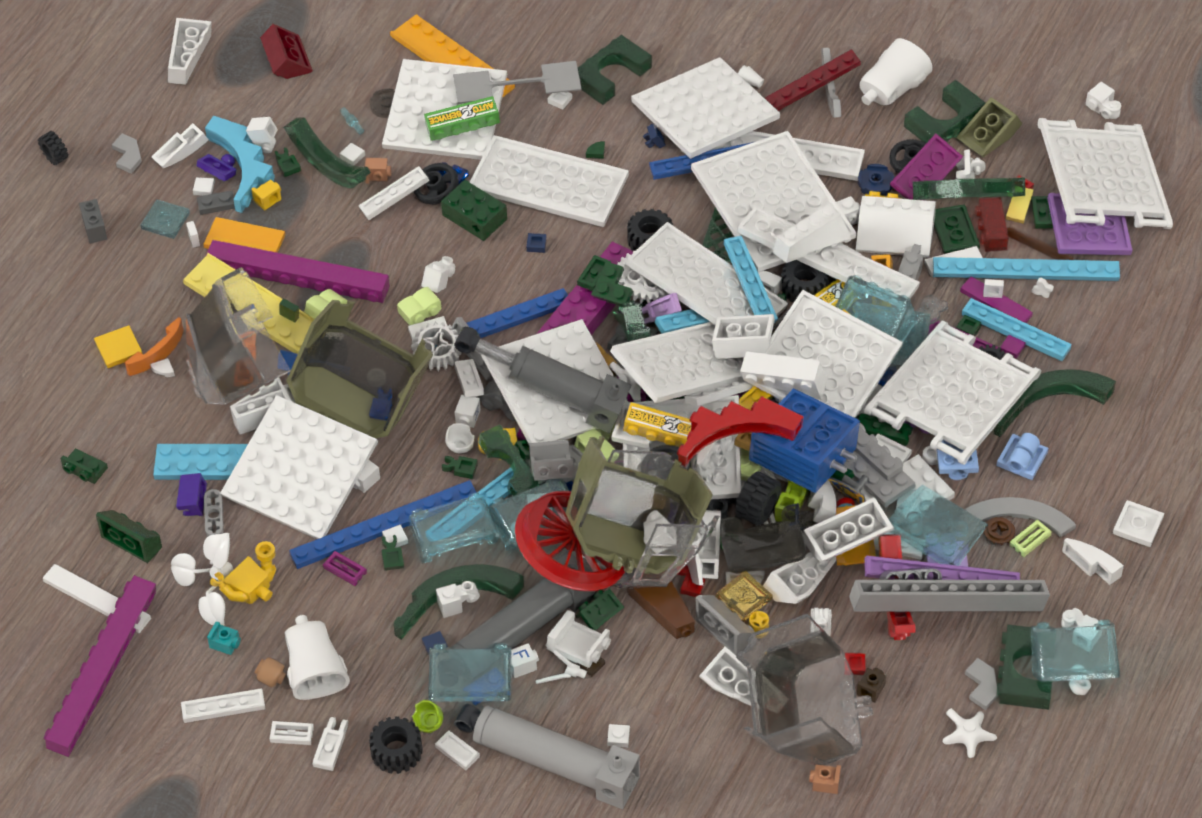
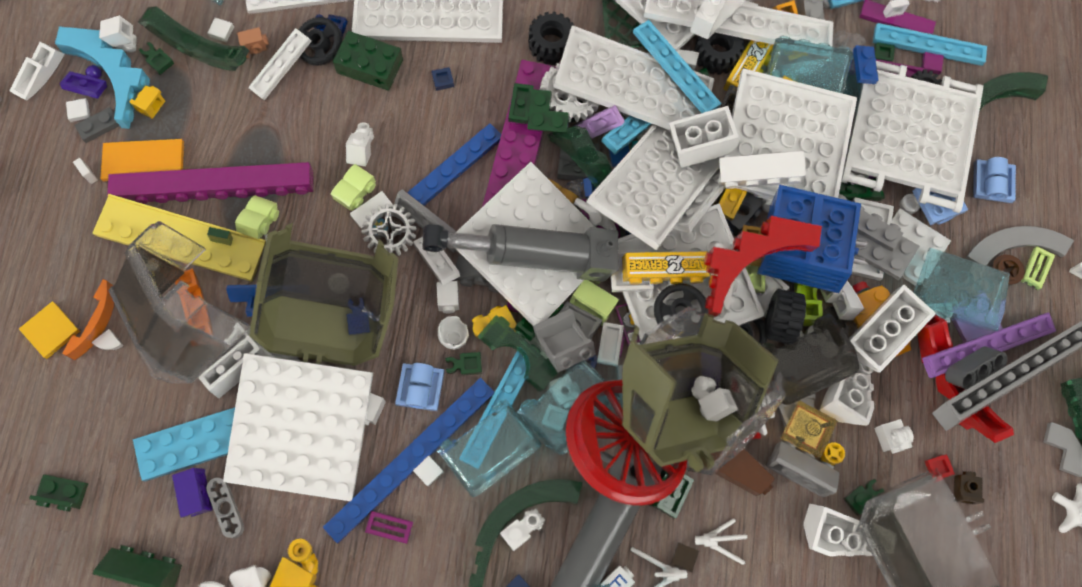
camera: 25 degrees left, 20 degrees up
clear light blue tile [140,199,190,239] -> none
dark green plate [381,535,404,571] -> none
white panel [547,610,611,668] -> none
shield [828,474,869,505] -> none
none -> light blue plate [395,363,445,412]
none -> white plant [695,518,747,565]
none -> blue plate [853,45,879,84]

